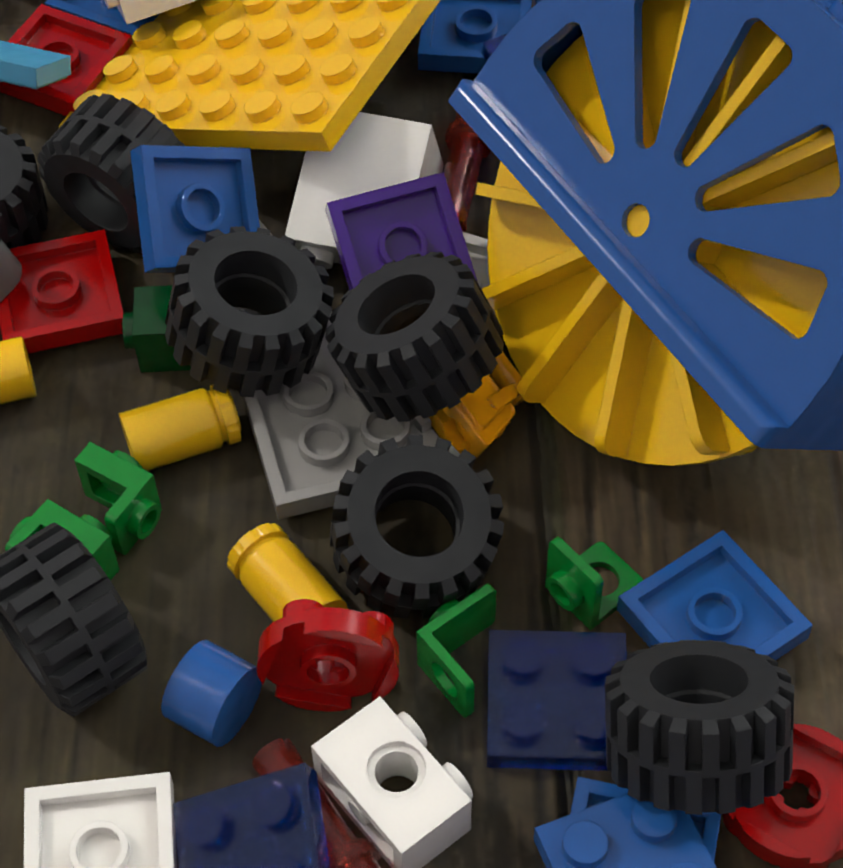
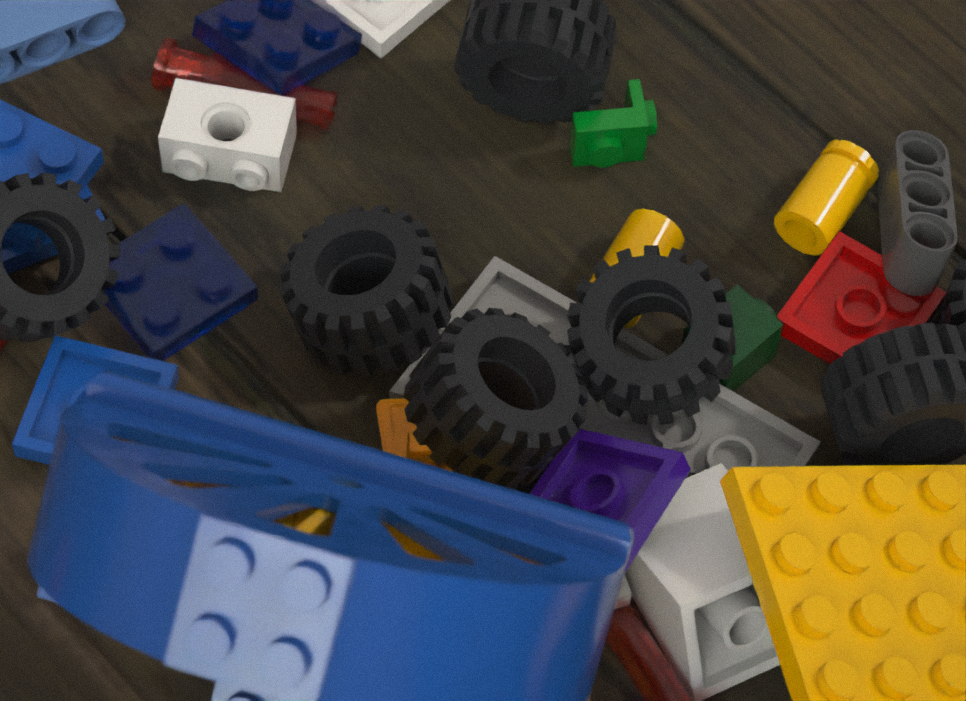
camera: 135 degrees right, 5 degrees up
green bracket [74,442,162,555] -> none
blue plate [130,145,260,273] -> none
blue piece [161,640,262,747] -> none
yellow piece [227,523,348,622] -> none
red plate [257,599,399,712] -> none
green bracket [416,583,497,718] -> none
green bracket [545,536,643,631] -> none

